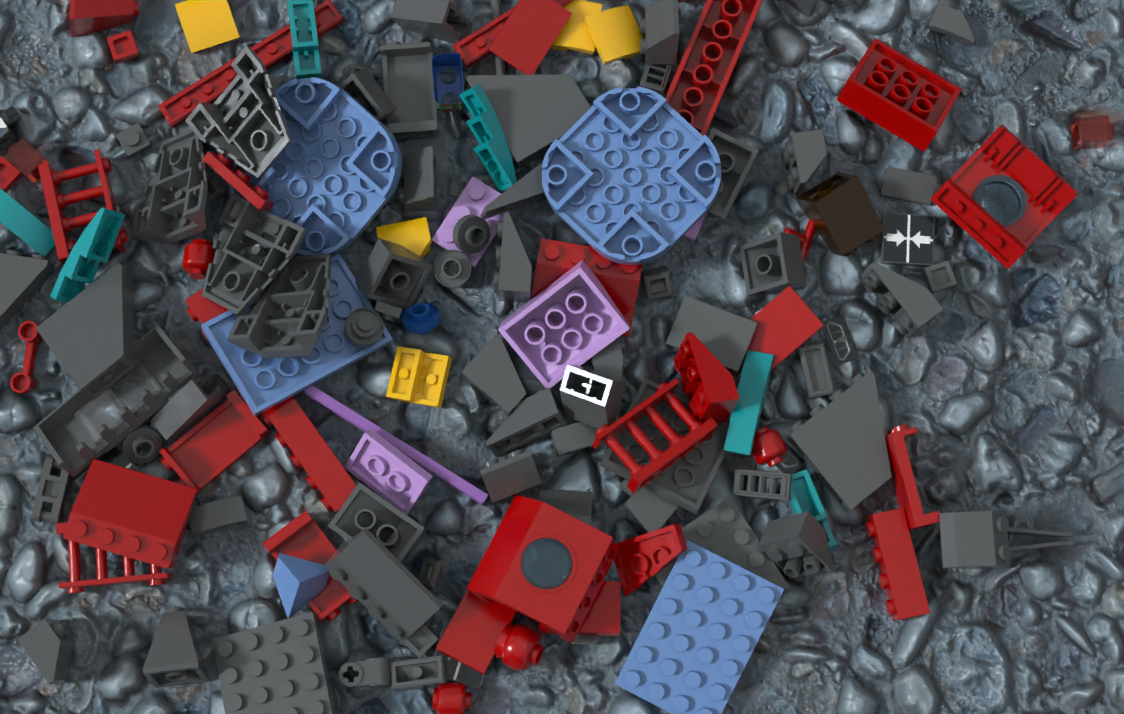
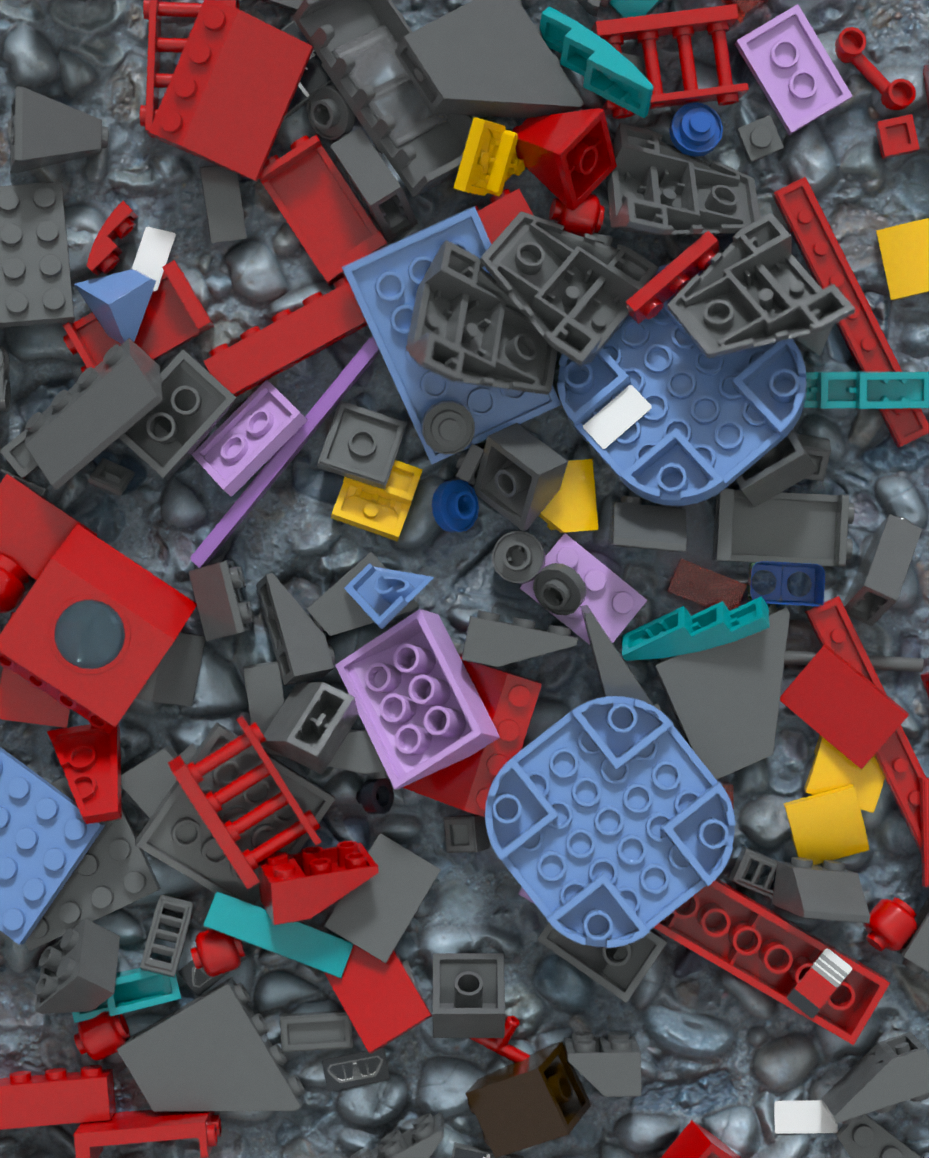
camera: 95 degrees right, 10 degrees up
none -> red head [74,1011,130,1061]
none -> red slope [87,201,138,276]
none -> white sticker [132,227,176,291]
none -> dark grey tile [317,400,408,490]
none -> medium blue slope [344,563,434,629]
none -> black tile [356,778,394,814]
none -> yellow slope [453,117,525,197]
none -> red slope [512,108,617,210]
none -> white sticker [583,385,652,449]
none -> clear red tile [667,558,747,611]
none -> blue plate [669,102,723,157]
none -> lavender plate [735,4,852,135]
none -> white sticker [774,1100,838,1134]
none -> sticker [787,948,852,1018]
none -> red bar [835,27,916,111]

